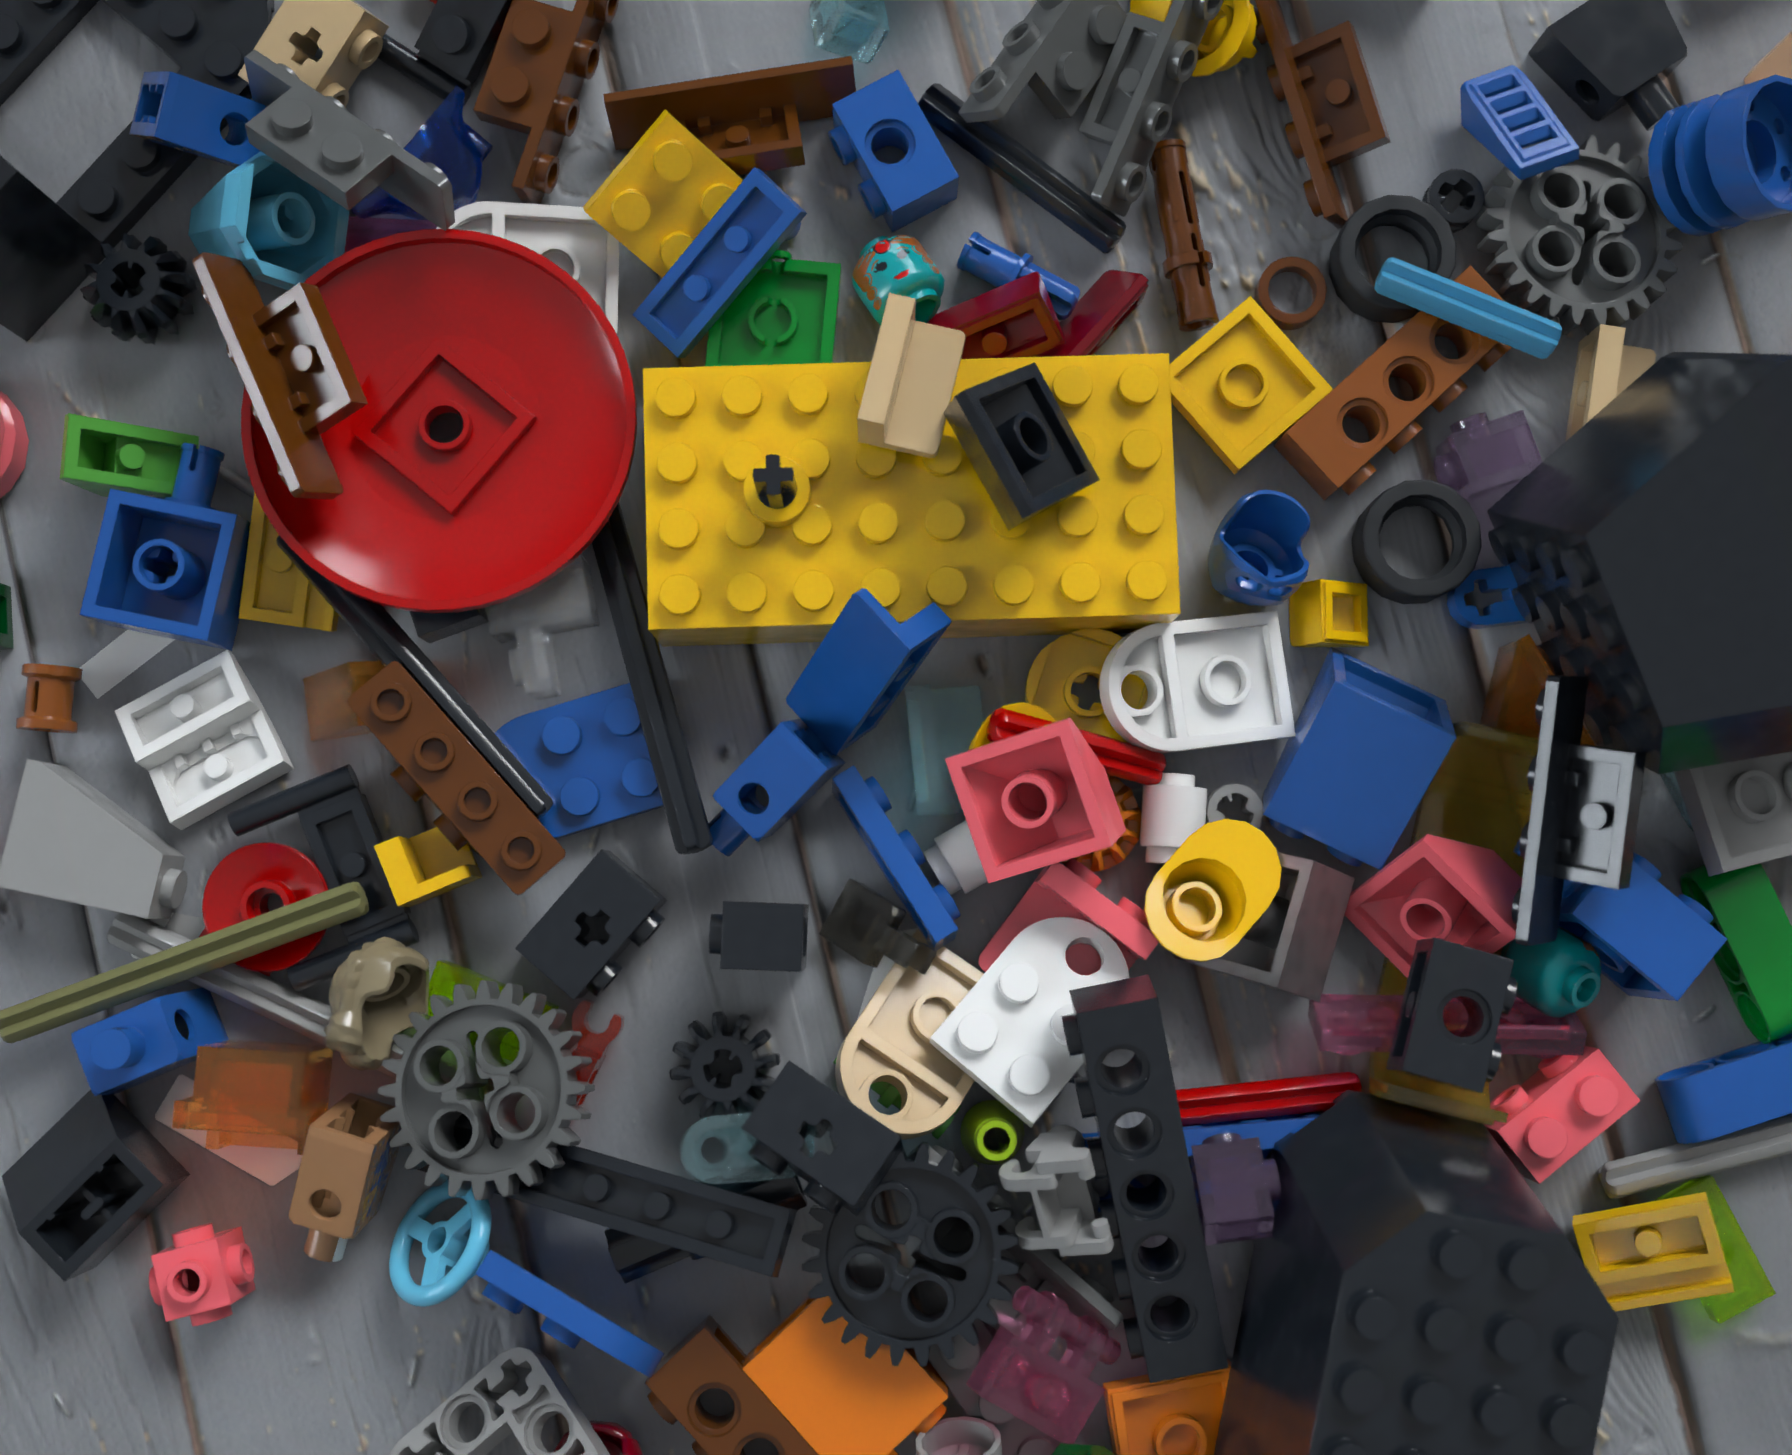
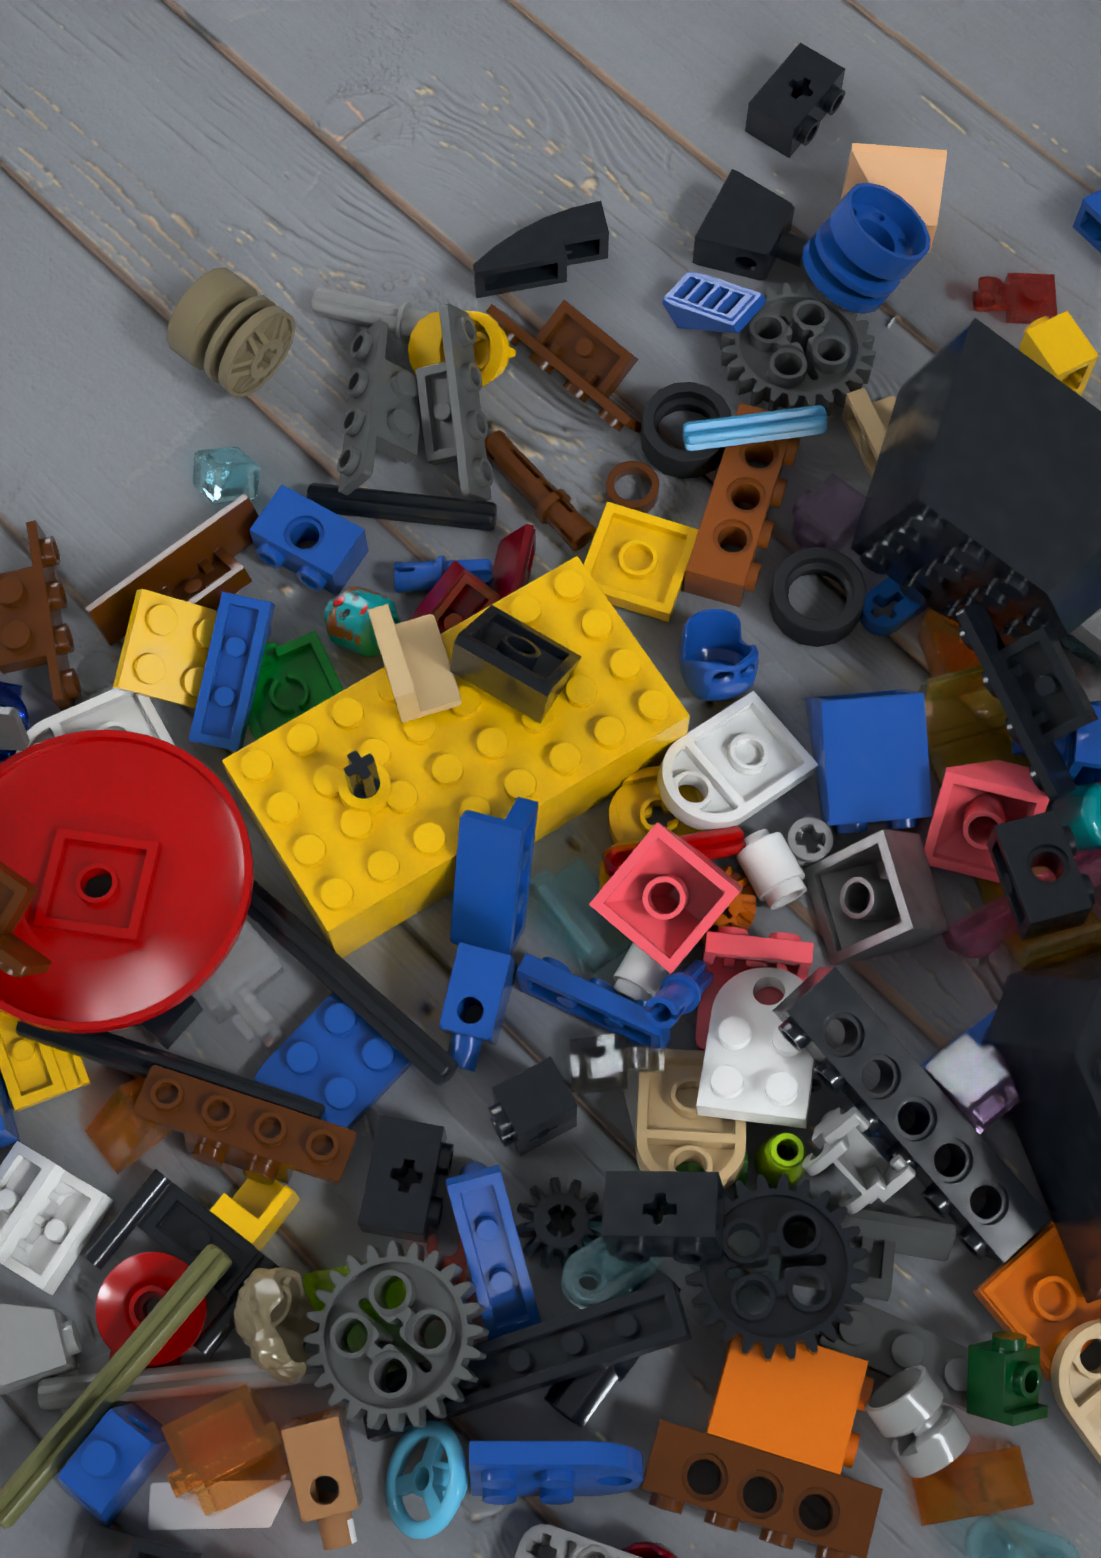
camera: 25 degrees left, 15 degrees down
clear pink plate [966,1285,1121,1444] -> none
yellow piece [1144,819,1282,962] -> none
red axle [1176,1072,1362,1126] -> none
yellow slope [1289,579,1369,647] -> none
black bush [1422,169,1484,233] -> none
none -> blue piece [445,1161,541,1340]
none -> blue axle [645,960,713,1029]

